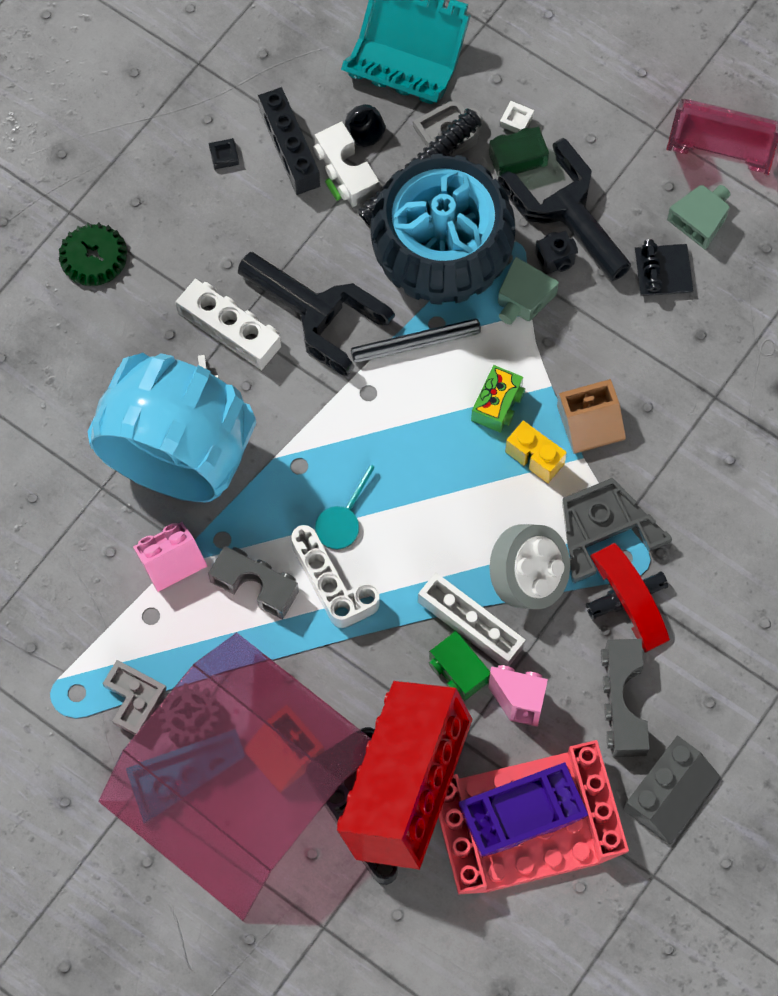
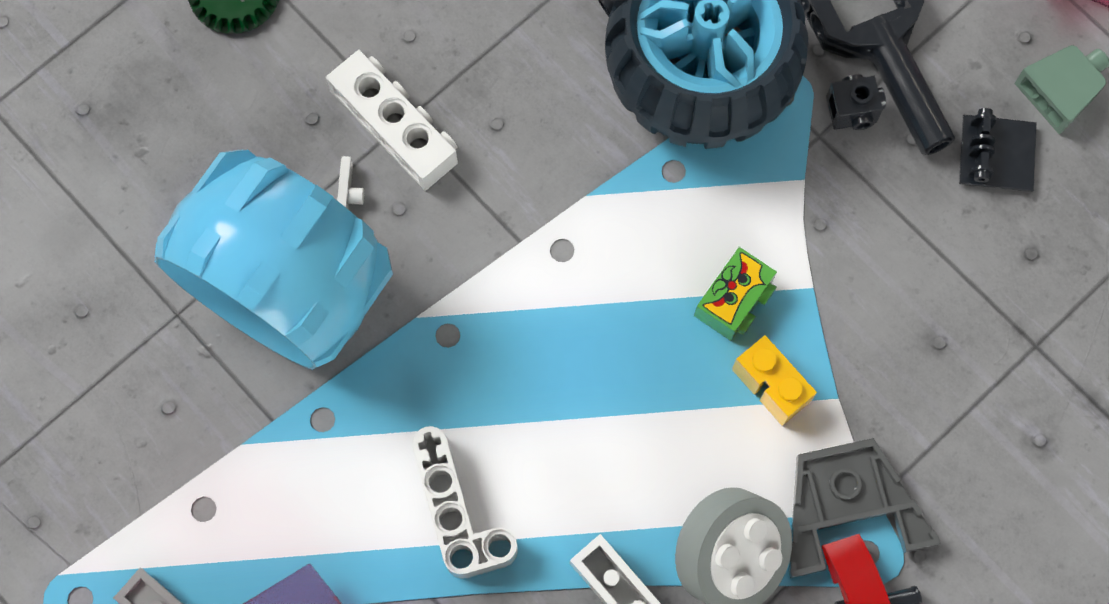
camera: 10 degrees right, 5 degrees up
bright pink slope [133,522,207,592] -> none
dark grey arch [208,546,299,620] -> none
black piece [238,252,395,376] -> none
teal piece [315,465,374,550] -> none
black axle [351,318,481,363] -> none
sand green torso [498,257,559,325] -> none
medium nougat slope [557,379,626,454] -> none

